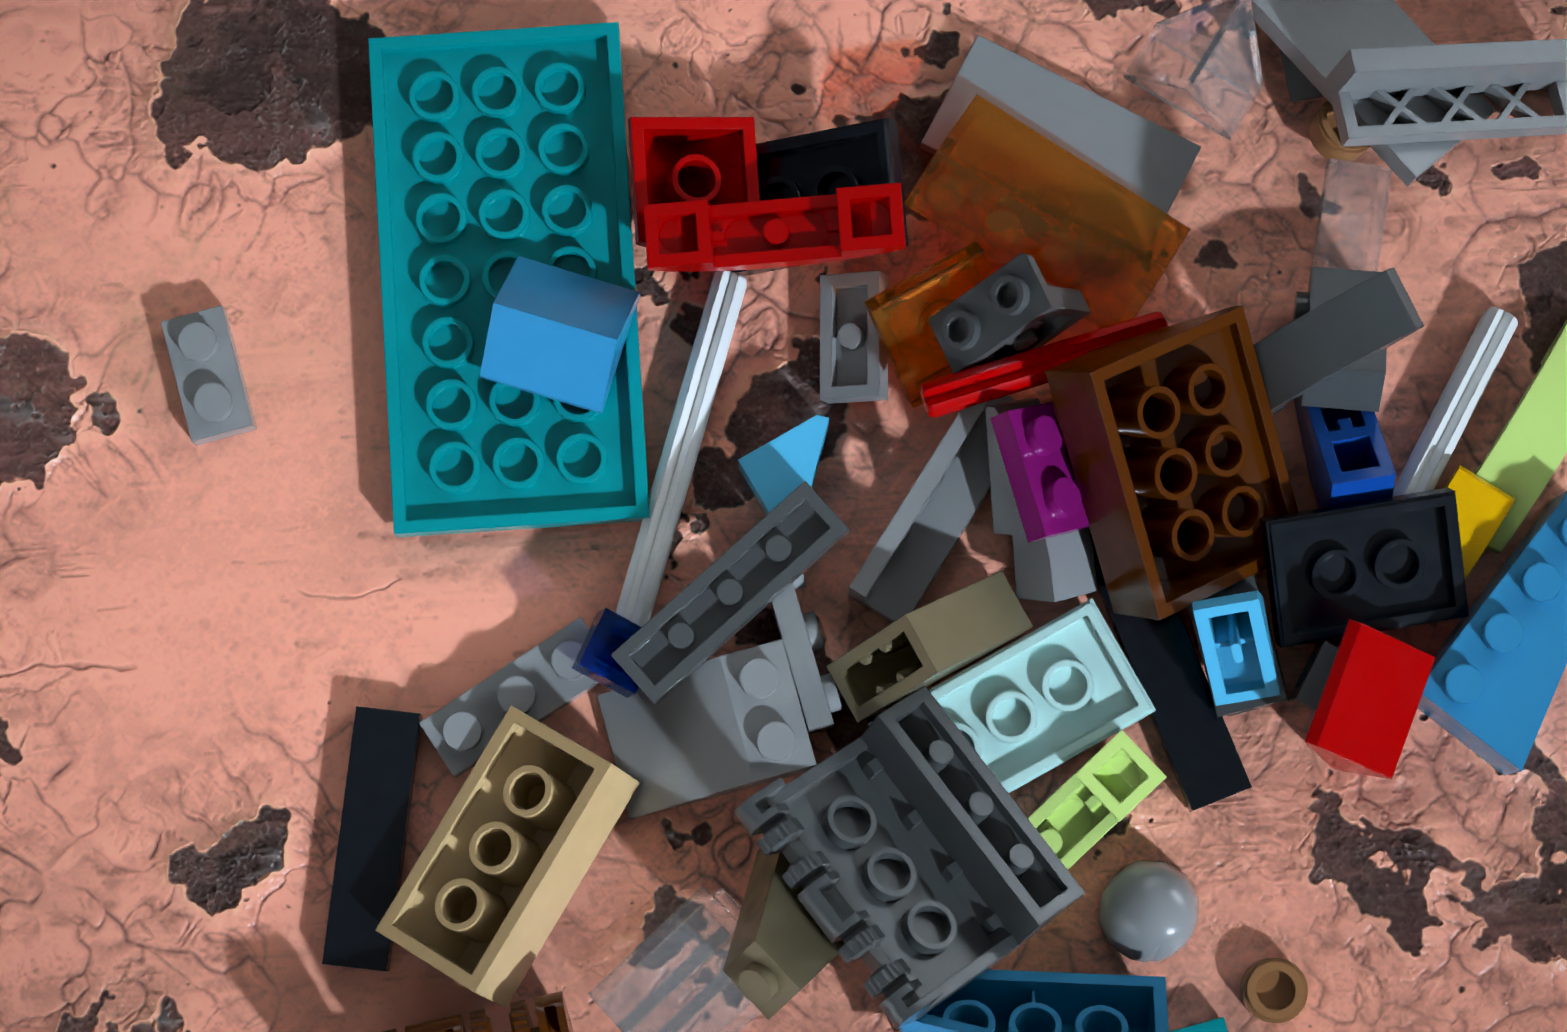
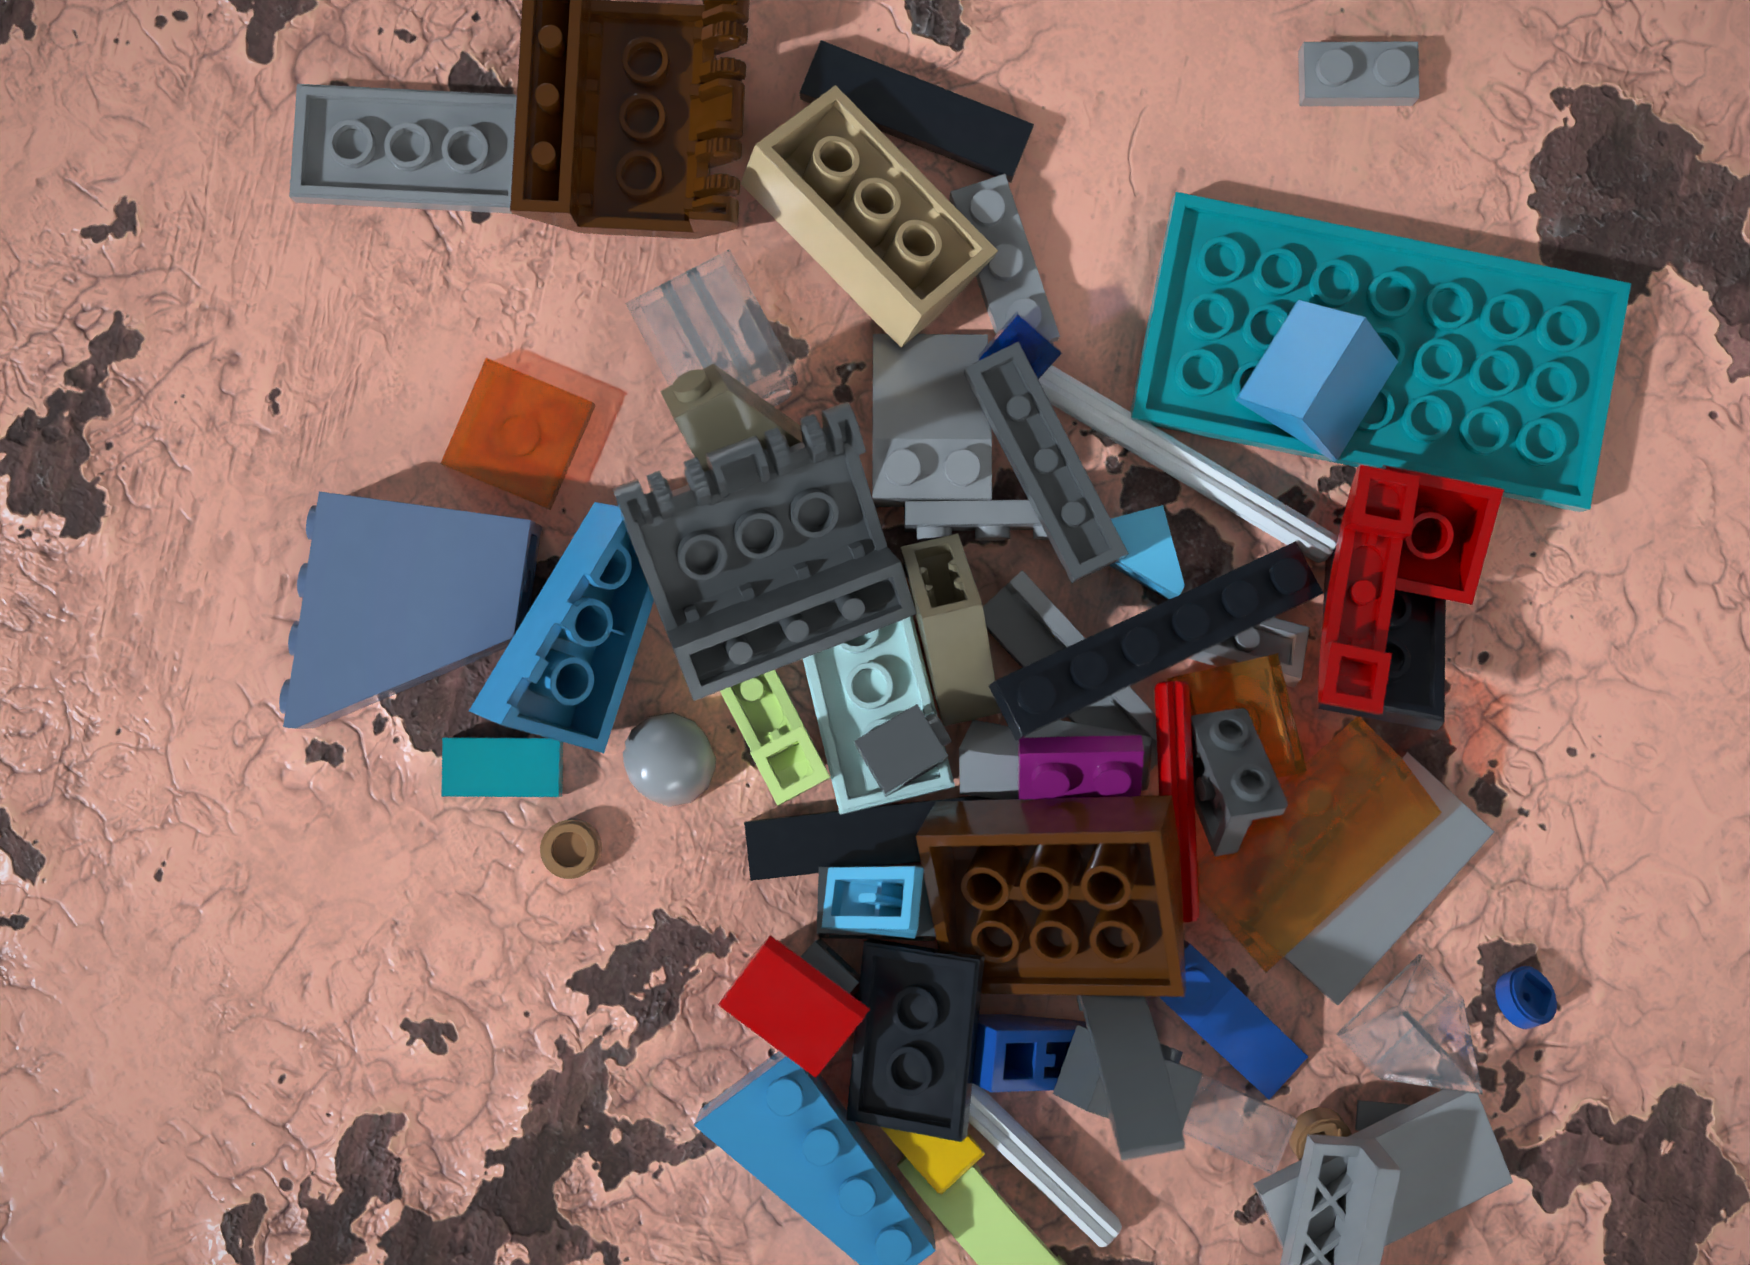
camera: 100 degrees right, 5 degrees up
none -> dark grey brick [854,704,952,797]
none -> black plate [989,541,1323,740]
none -> blue slope [1158,940,1308,1100]

